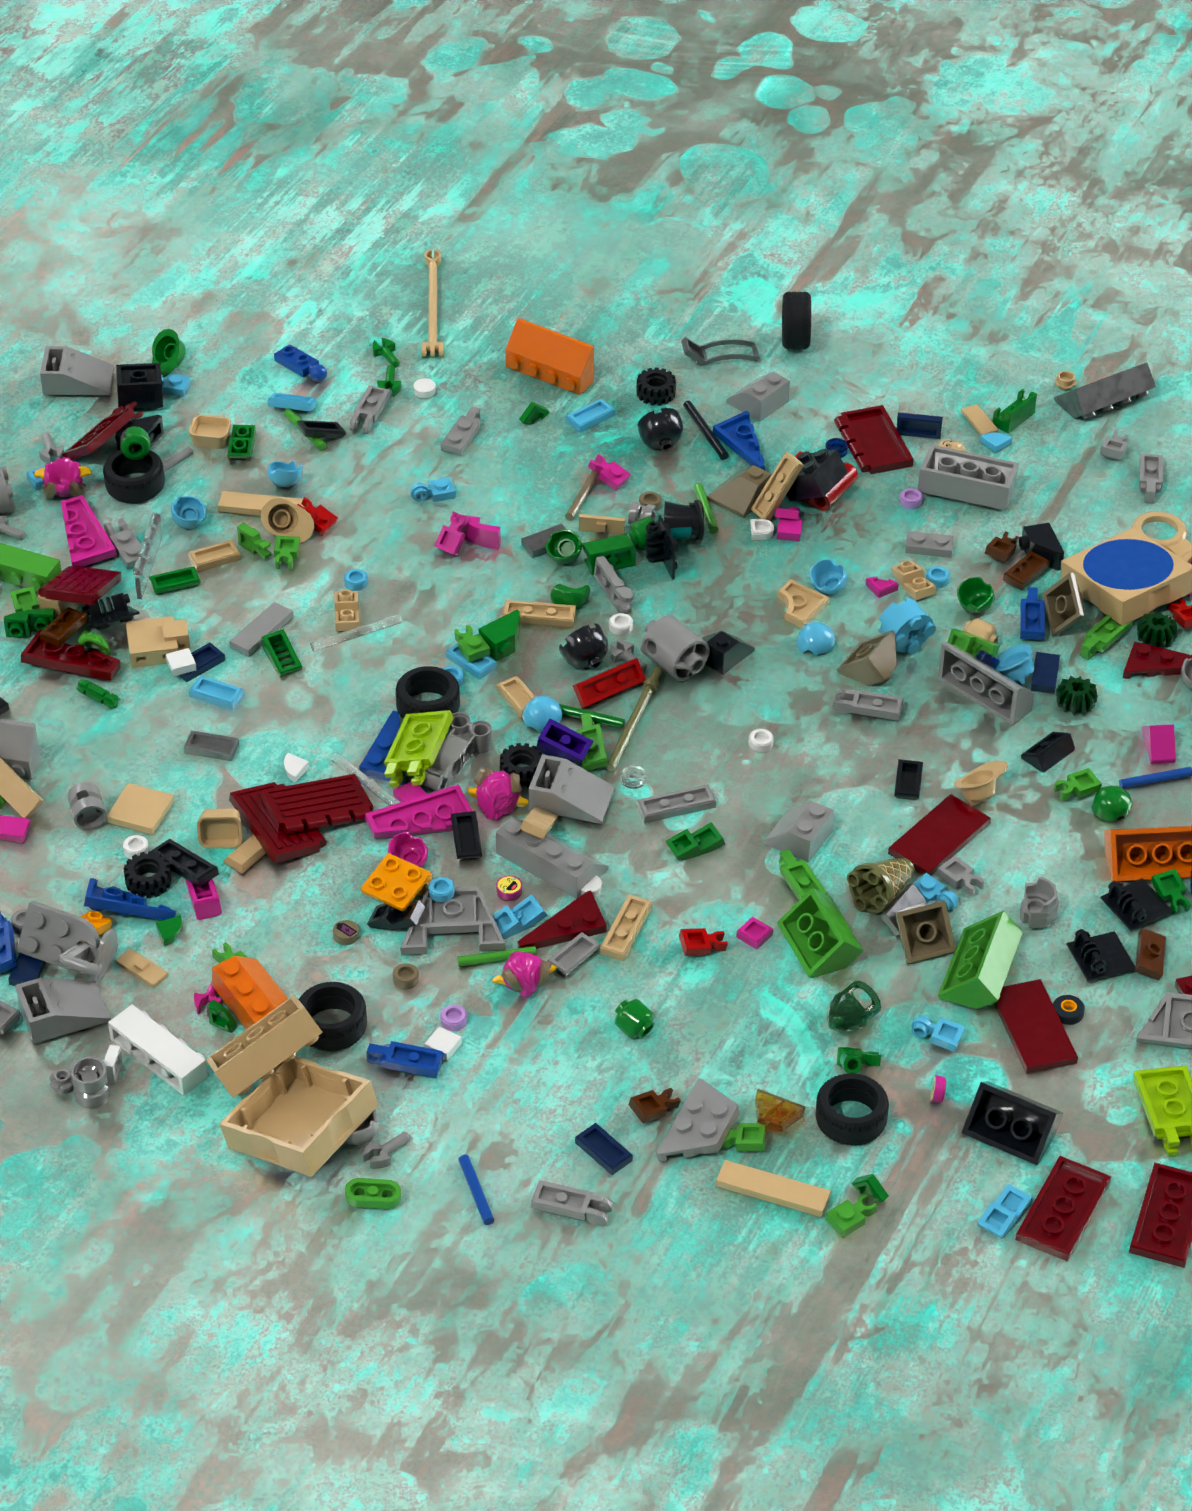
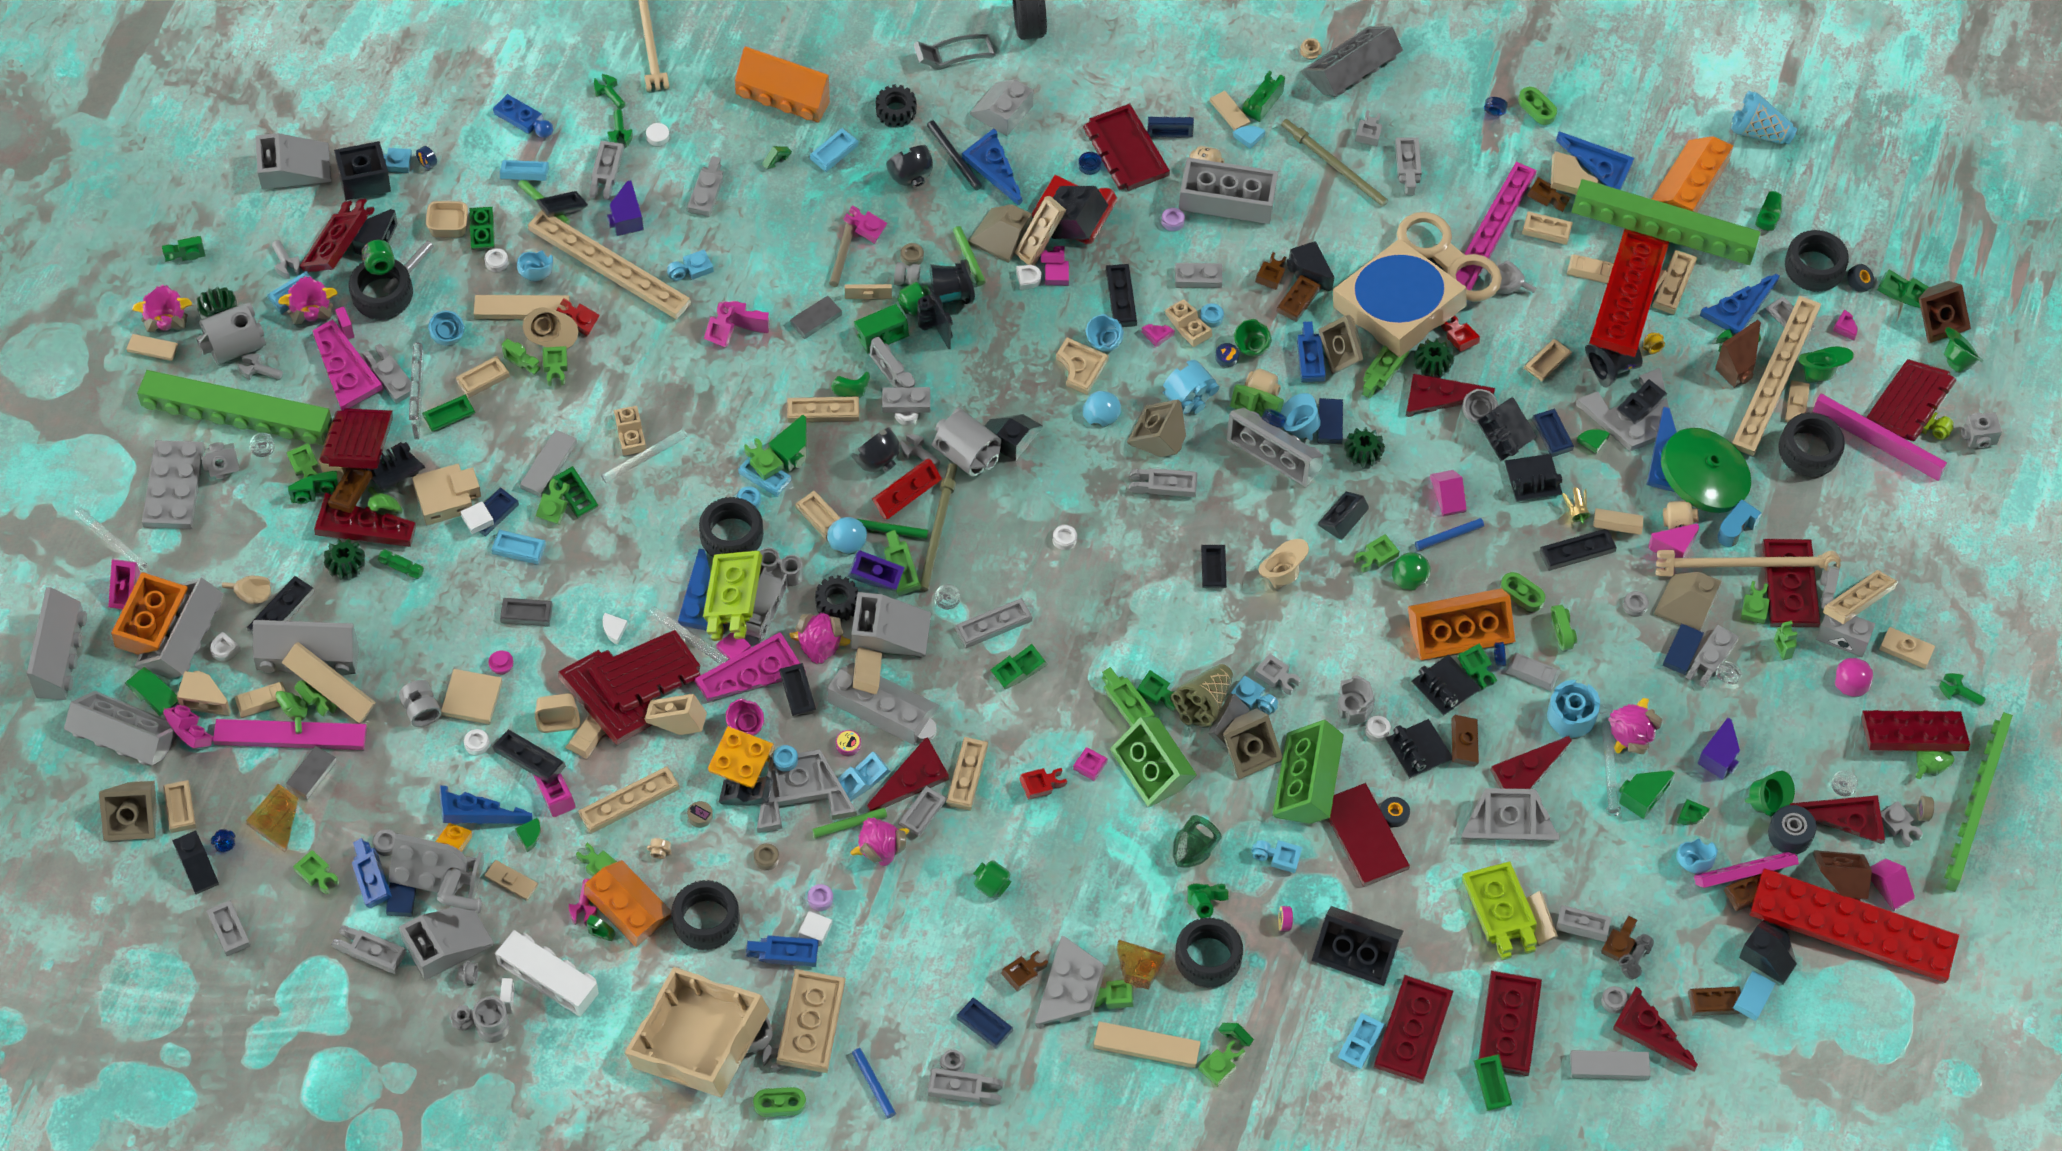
camera: 10 degrees left, 15 degrees up
black tyre [124,851,171,898] -> none
green piece [152,329,186,377] -> none
tan brick [206,995,322,1098] -> none
medium azure tile [344,569,368,591] -> none
green hair [545,529,582,564] -> none
light grey slope [764,801,834,863] -> none
dark red tile [888,794,991,876] -> none
none -> dark green gear [324,538,365,580]
none -> dark pink tile [335,306,355,340]
none -> dark blue tile [416,146,437,170]
none -> light grey plate [459,960,478,986]
none -> white tile [484,249,509,272]
none -> dark pink plate [489,650,514,675]
none -> tan plate [528,210,691,320]
none -> bright green plate [536,479,570,524]
none -> tan tile [578,766,680,834]
none -> dark purple slope [607,180,644,236]
none -> tan slope [645,694,707,735]
none -> tan plate [647,838,671,859]
none -> tan tile [776,969,846,1073]
none -> light grey plate [882,387,930,413]
none -> light grey plate [940,1049,965,1072]
none -> black tile [1106,264,1137,327]
none -> green plate [1137,670,1175,712]
none -> dark blue tile [1215,343,1239,367]
none -> olive bar [1281,118,1388,207]
none -> white tile [1365,716,1391,742]
none -> green tile [1474,1054,1513,1111]

